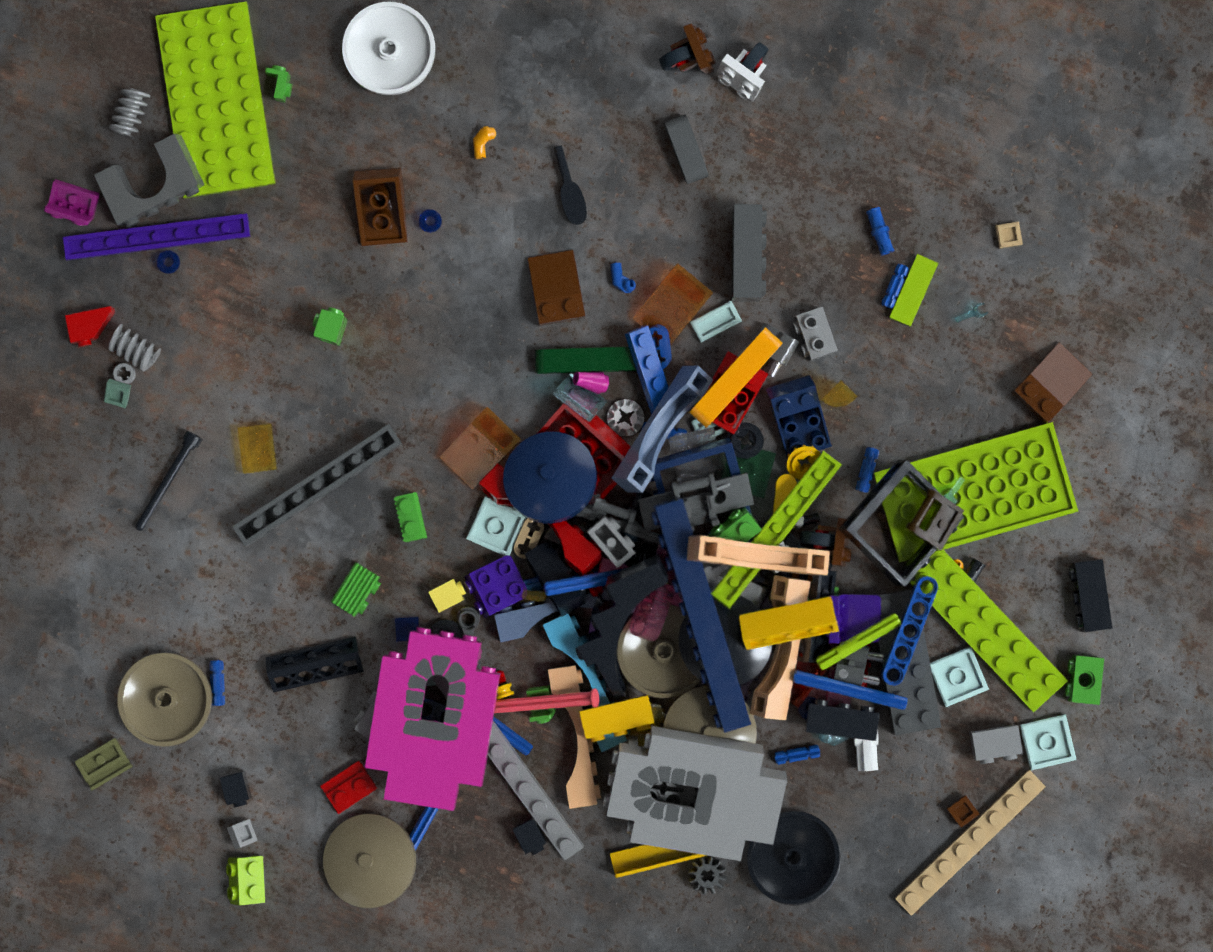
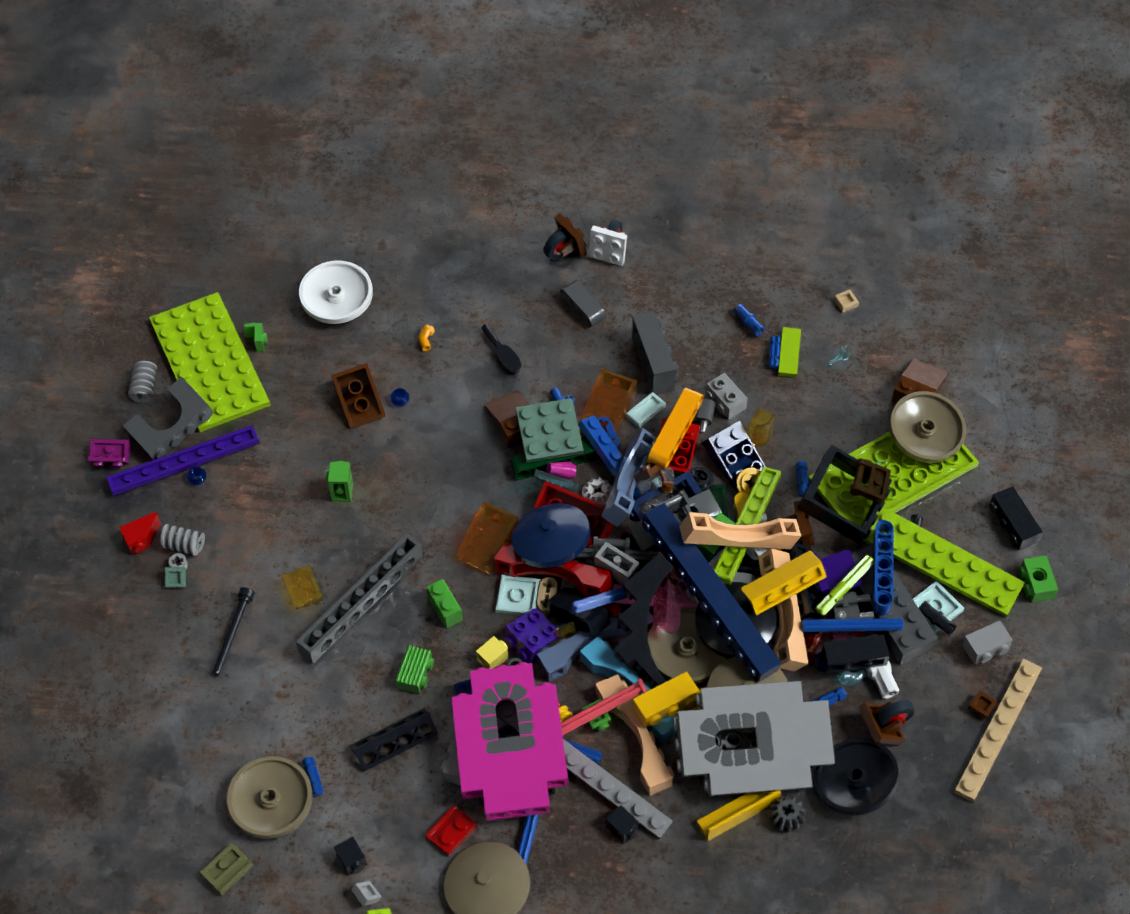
camera: 15 degrees left, 30 degrees down
light aqua tile [1020,714,1077,770] -> none
none -> sand green plate [515,398,584,463]
none -> reddish brown plate [634,464,661,483]
none -> reddish brown hand [658,470,674,493]
none -> reddish brown plate [859,700,915,745]
none -> dark tan dish [889,391,966,463]
none -> black pin [919,601,957,636]

